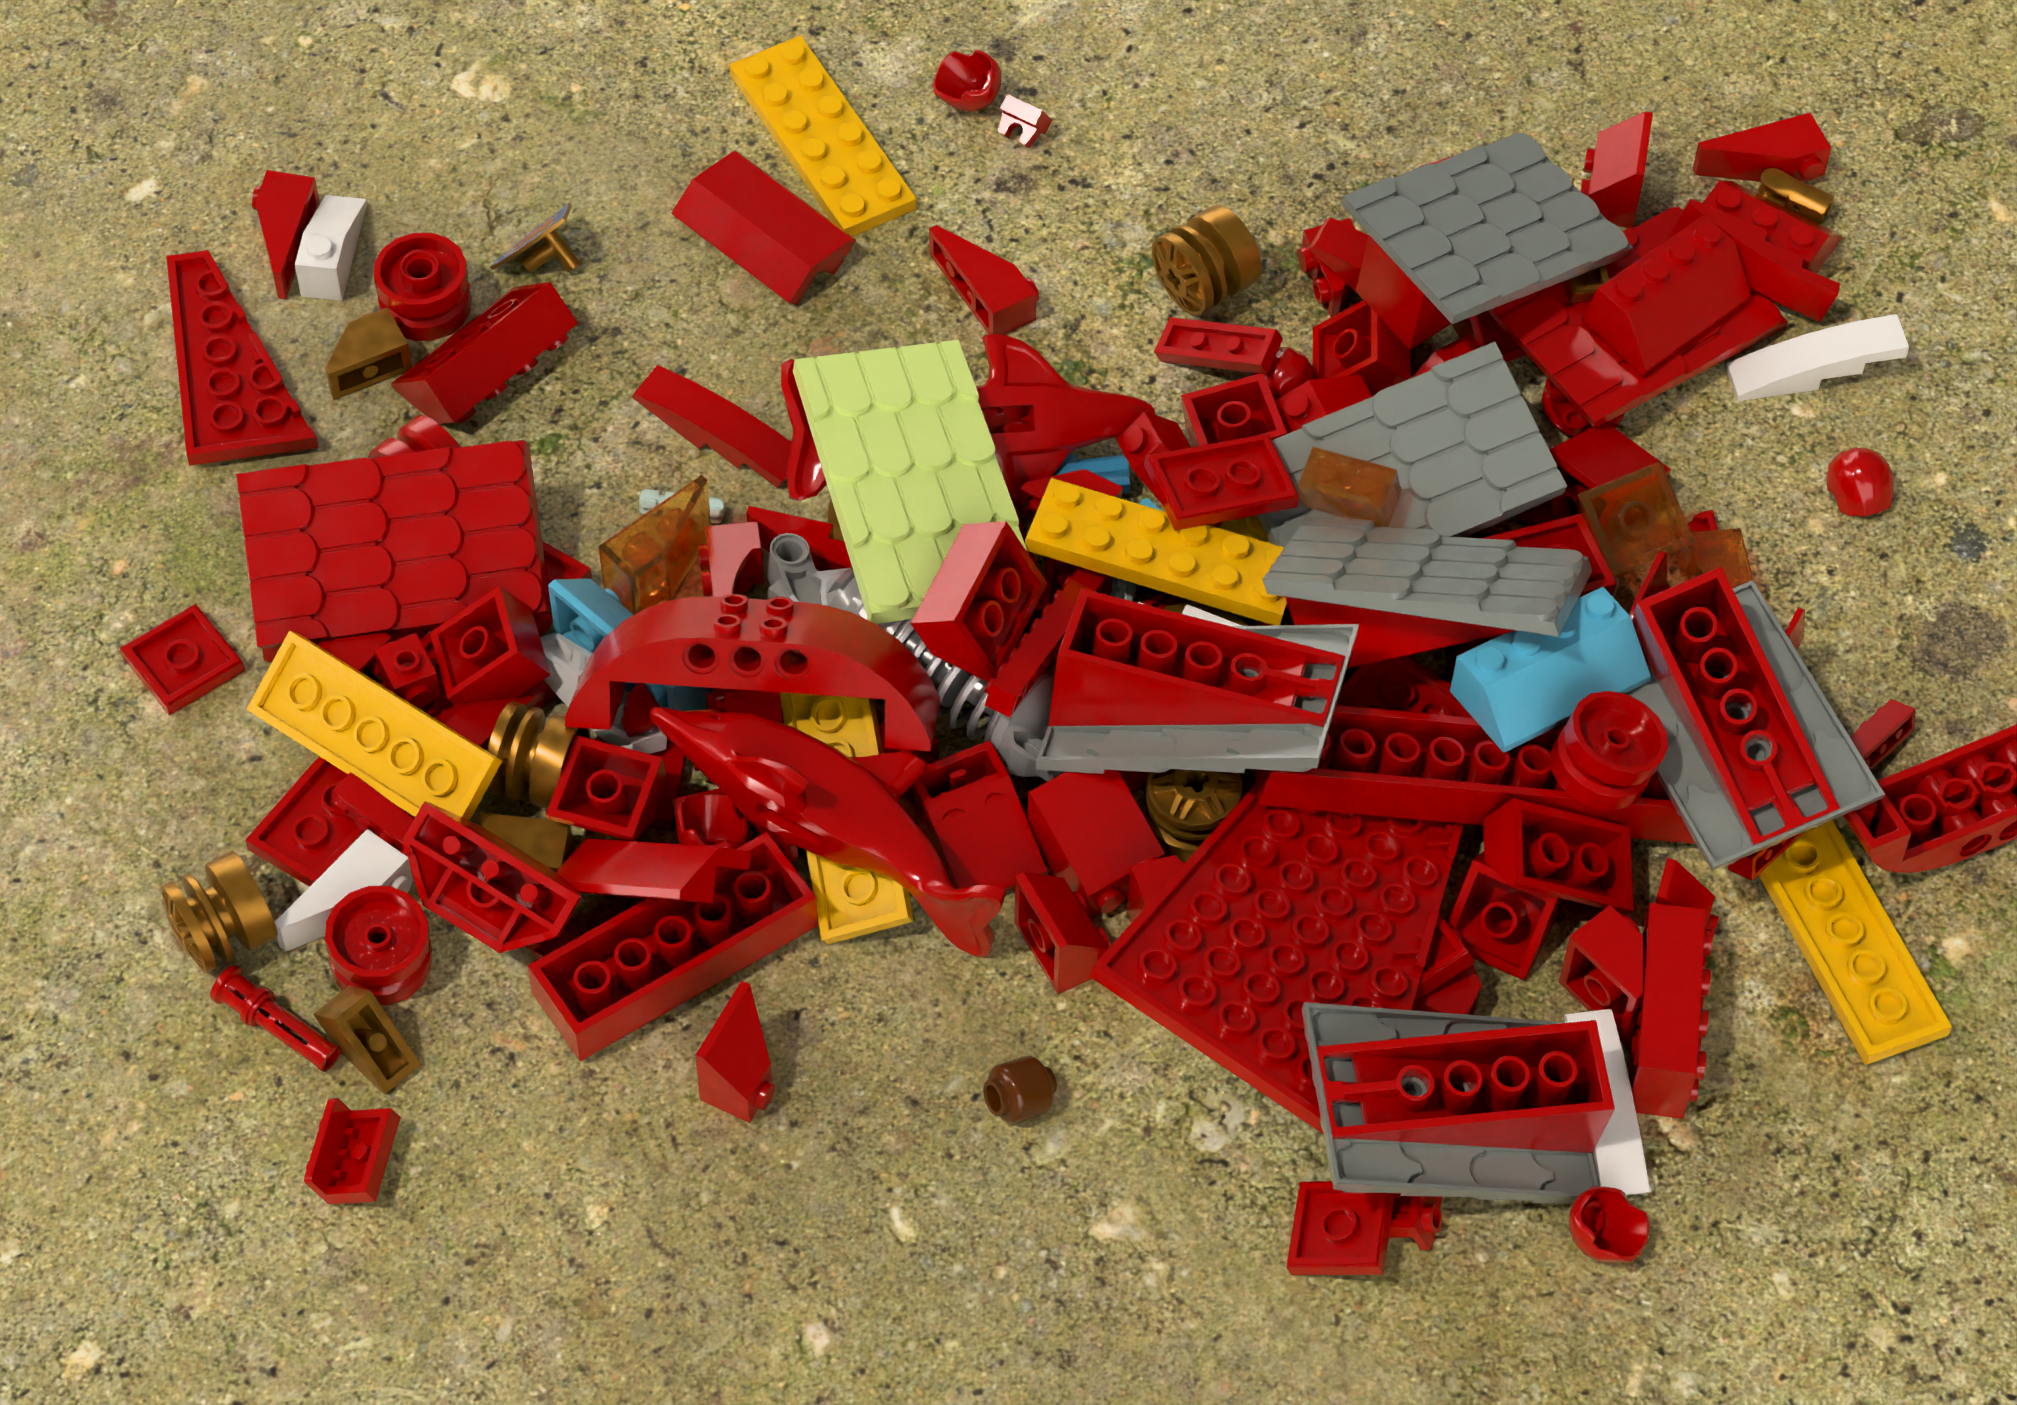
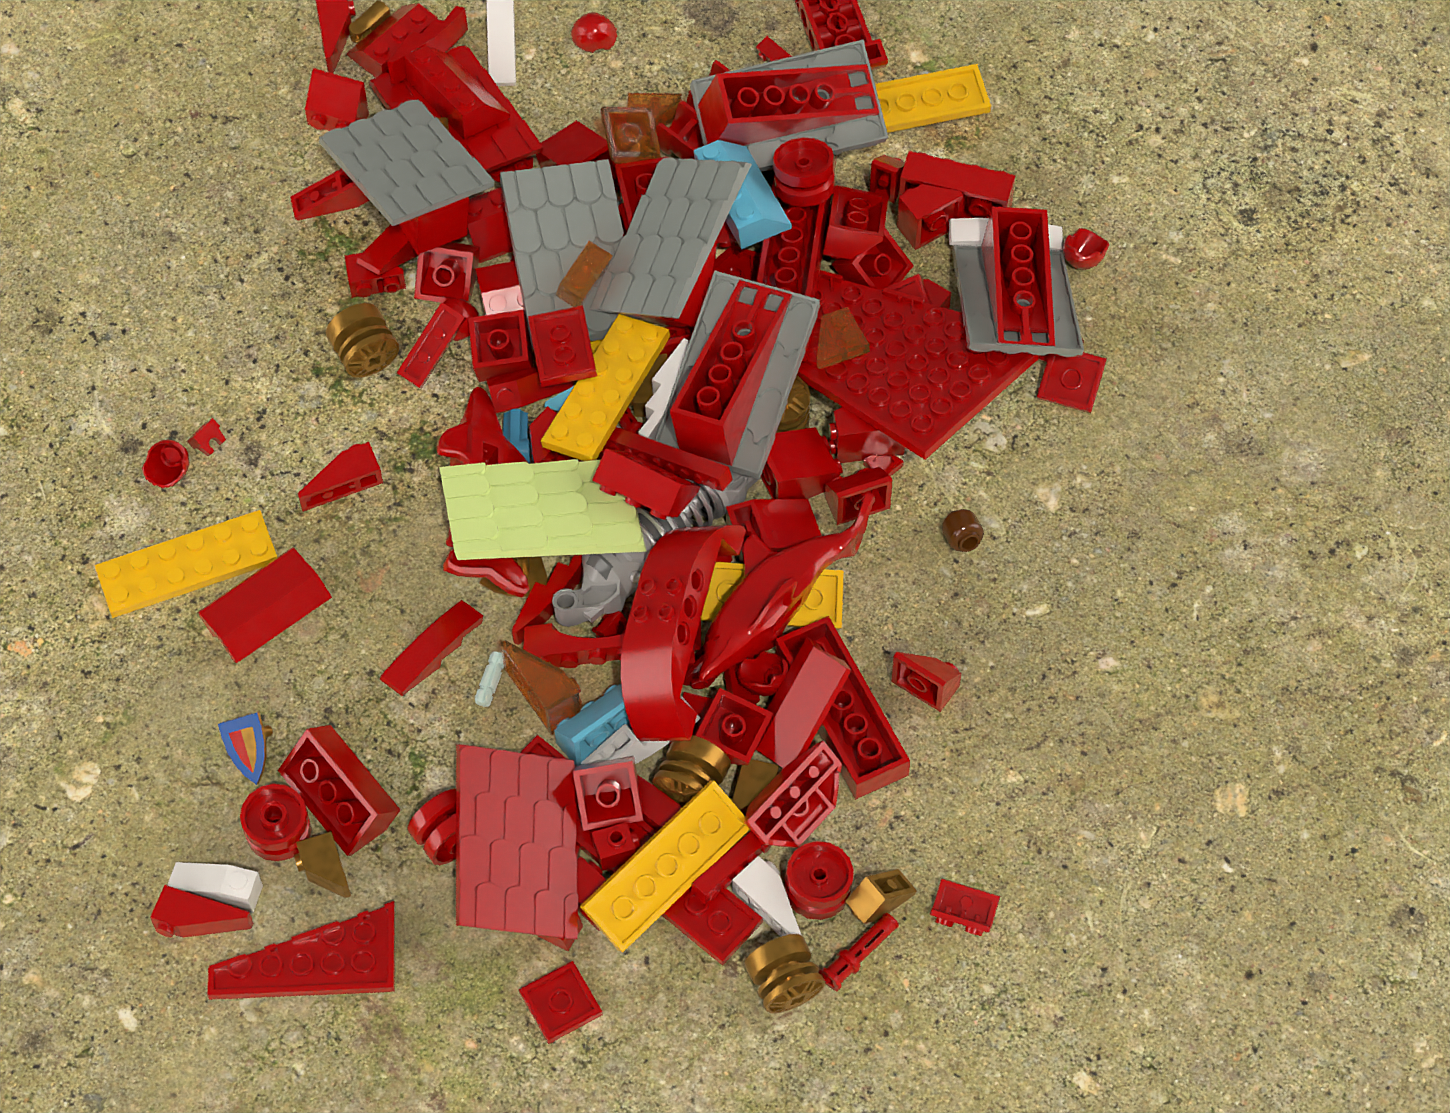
camera: 80 degrees left, 5 degrees up
none -> clear orange wing [817,307,870,369]

